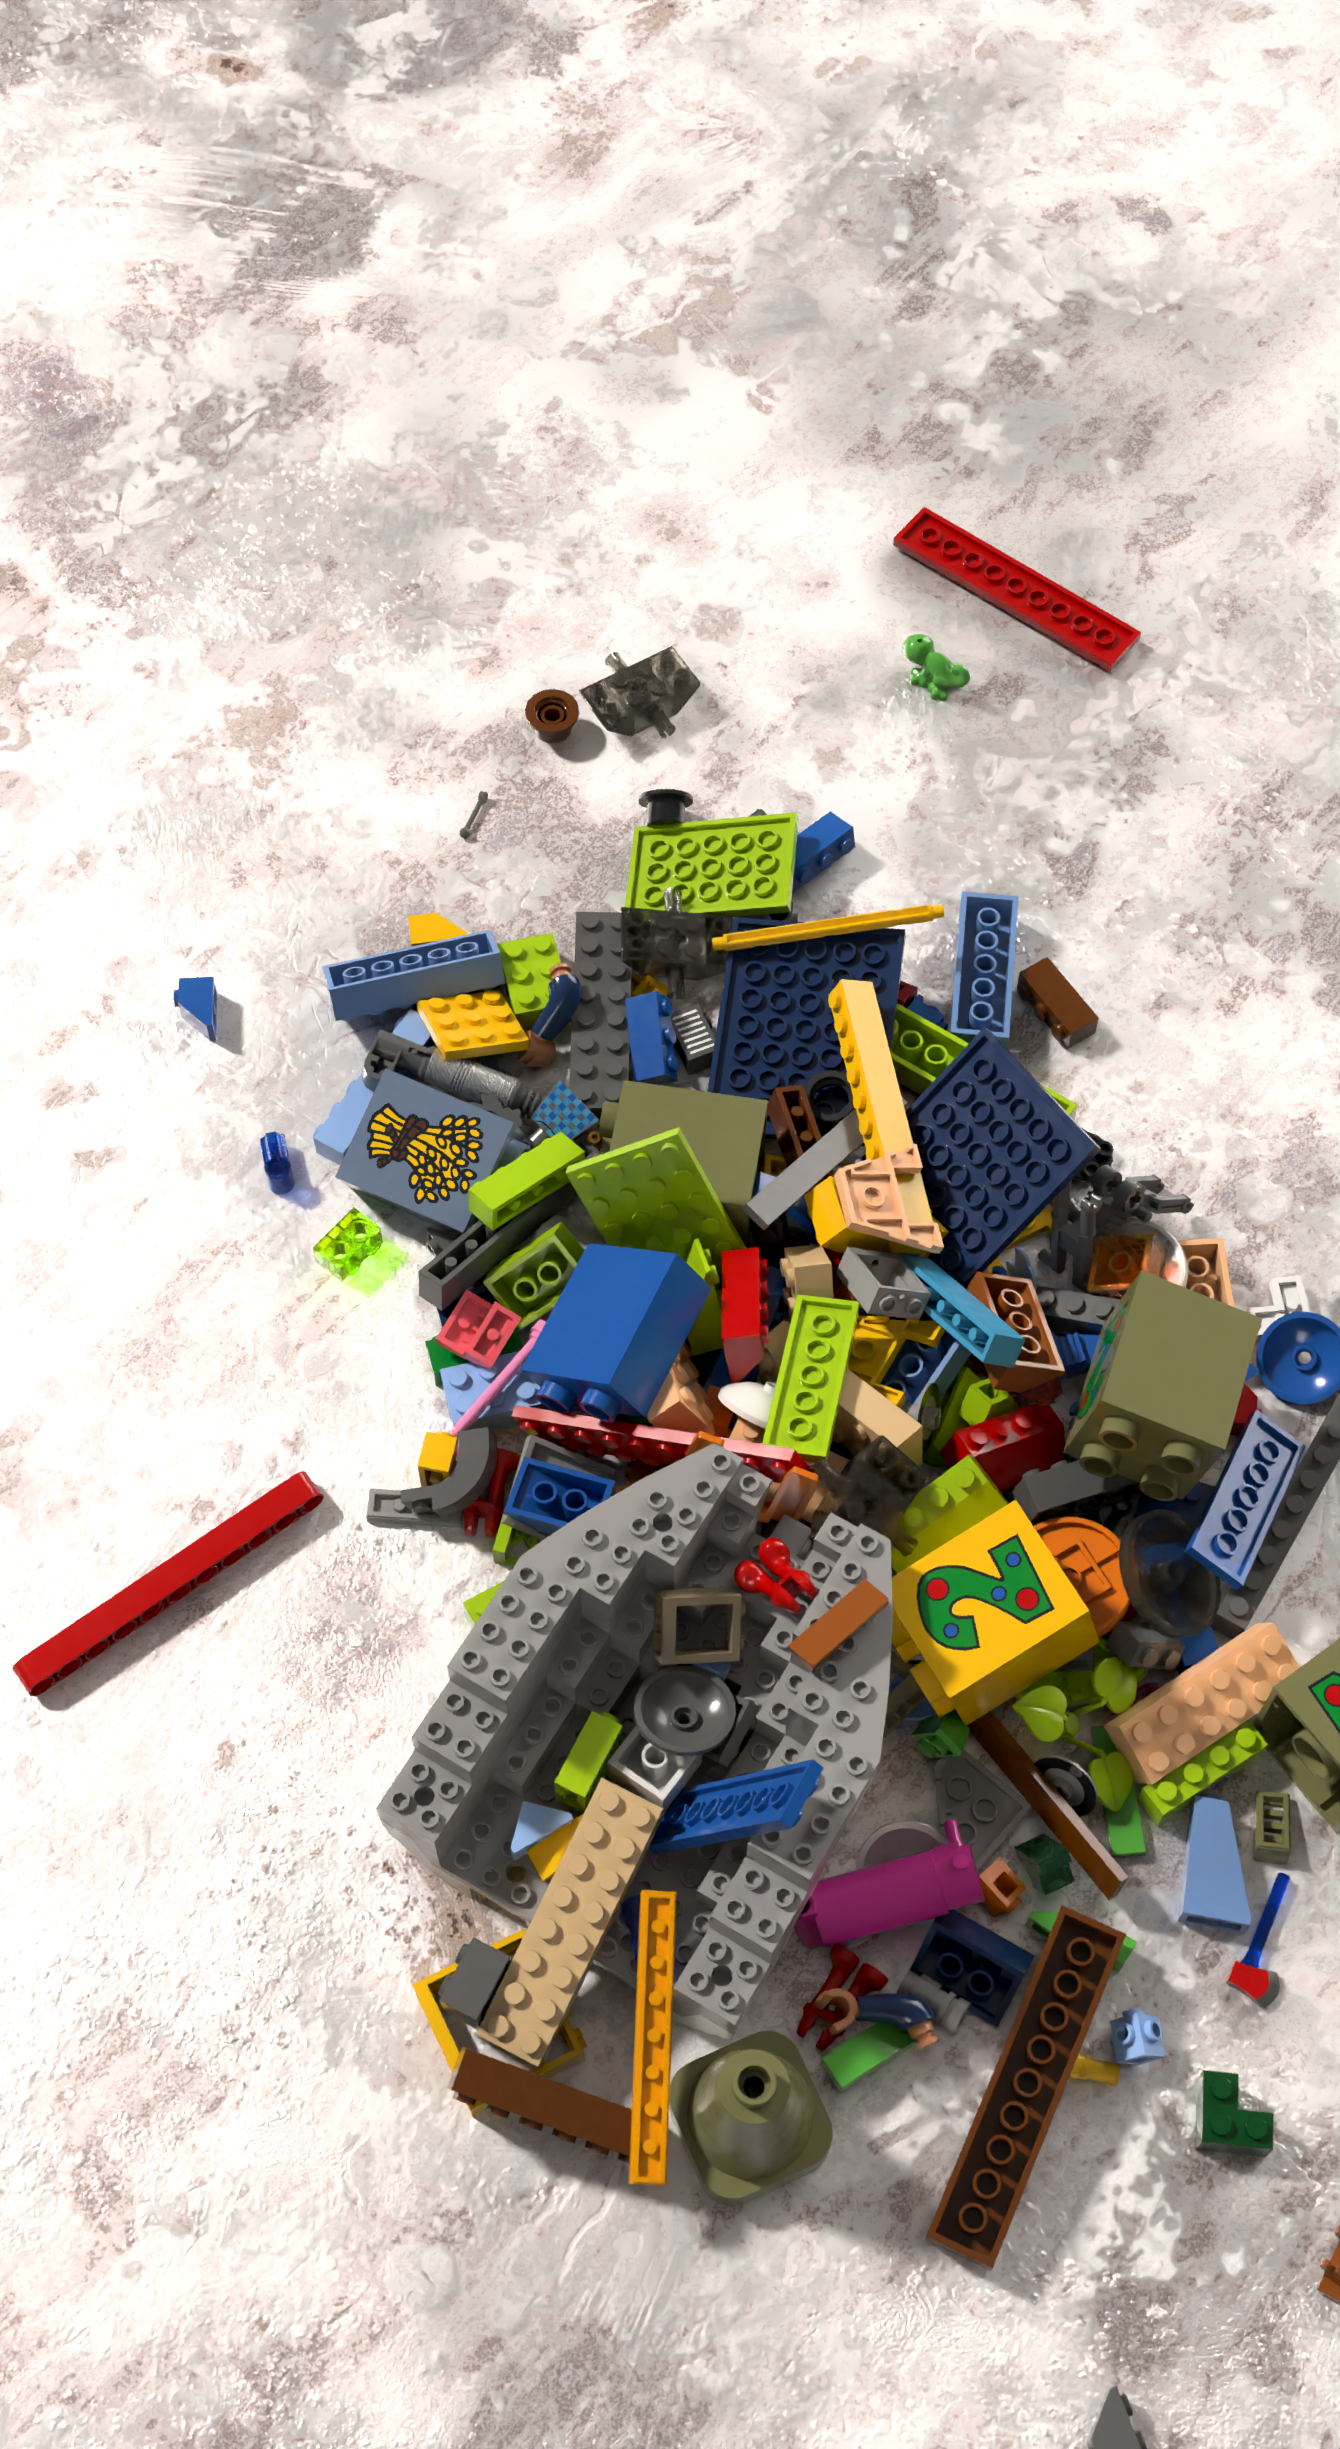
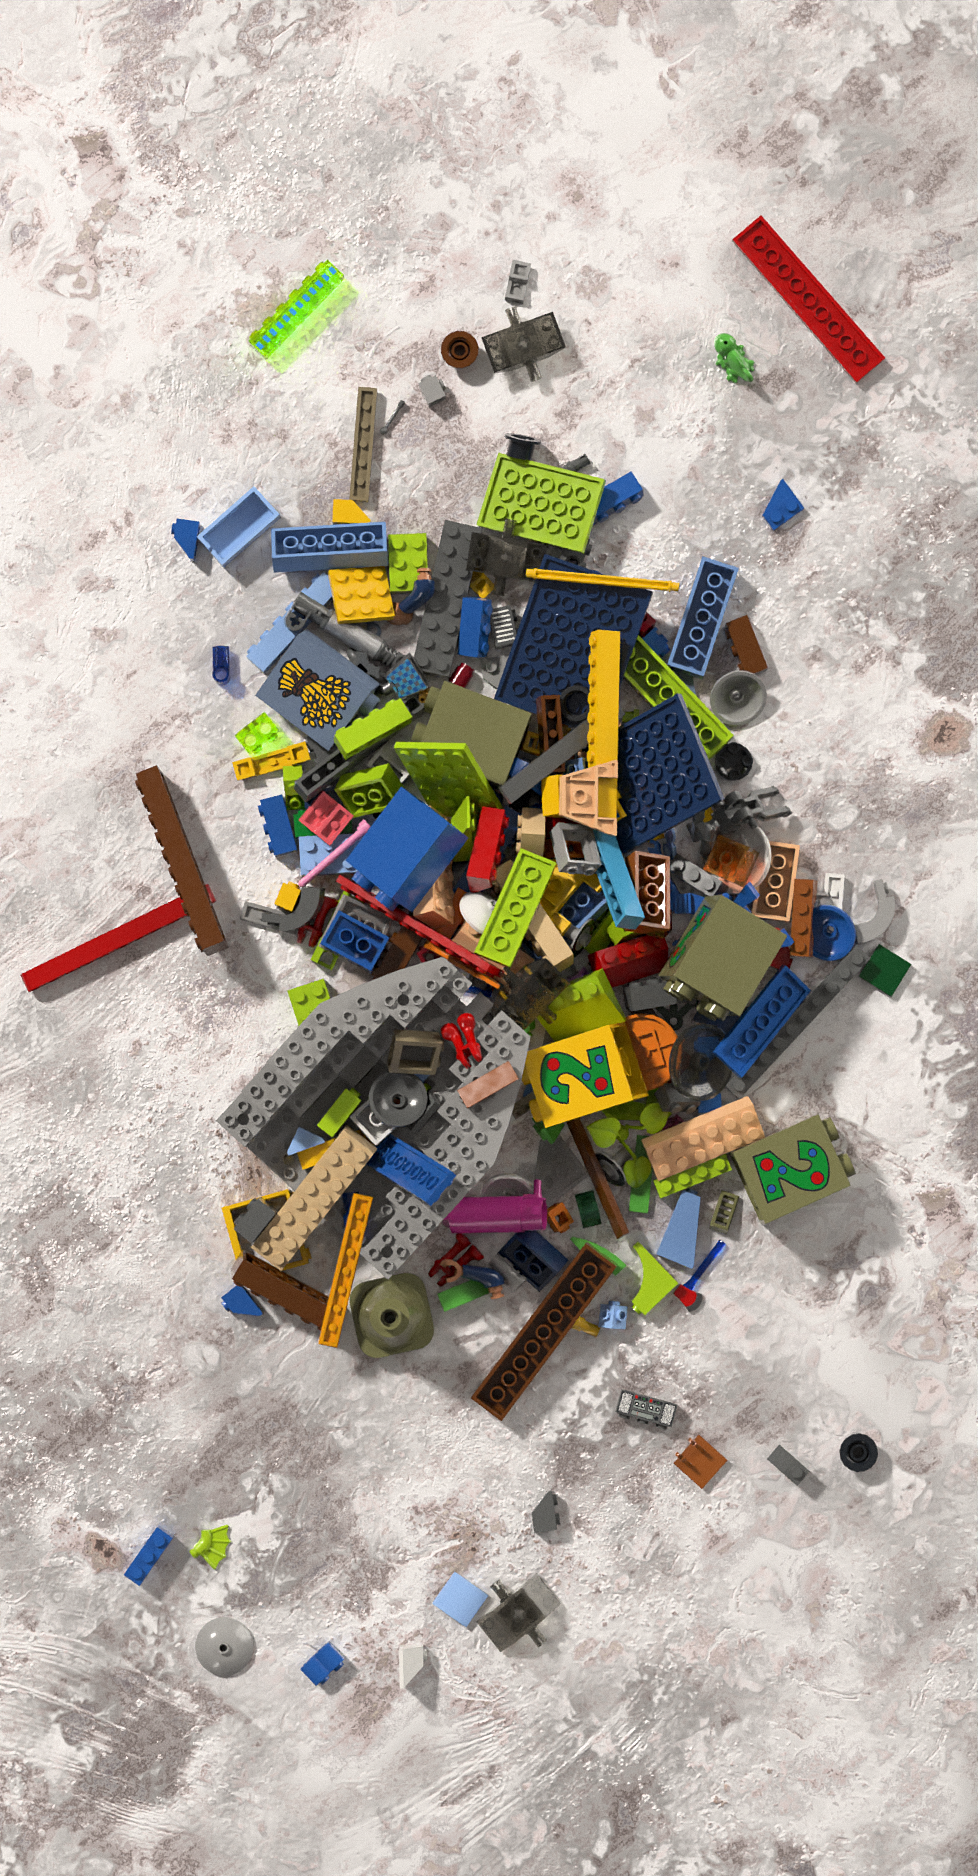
camera: 15 degrees right, 25 degrees up
dark green brick [1195,2070,1274,2157] -> none
none -> reddish brown brick [135,765,229,956]
none -> light blue piece [197,486,281,568]
none -> blue slope [221,1285,264,1316]
none -> yellow slope [232,741,311,781]
none -> clear neon green brick [248,259,345,360]
none -> blue brick [258,794,298,857]
none -> lime slope [283,765,305,810]
none -> dark tan plate [349,387,377,502]
none -> light grey brick [418,375,446,407]
none -> light grey slope [505,260,531,304]
none -> brick [615,1389,678,1430]
none -> lime arch [631,1241,678,1315]
none -> light grey dish [710,671,767,725]
none -> blue wing [762,479,804,531]
none -> dark orange arch [790,879,817,957]

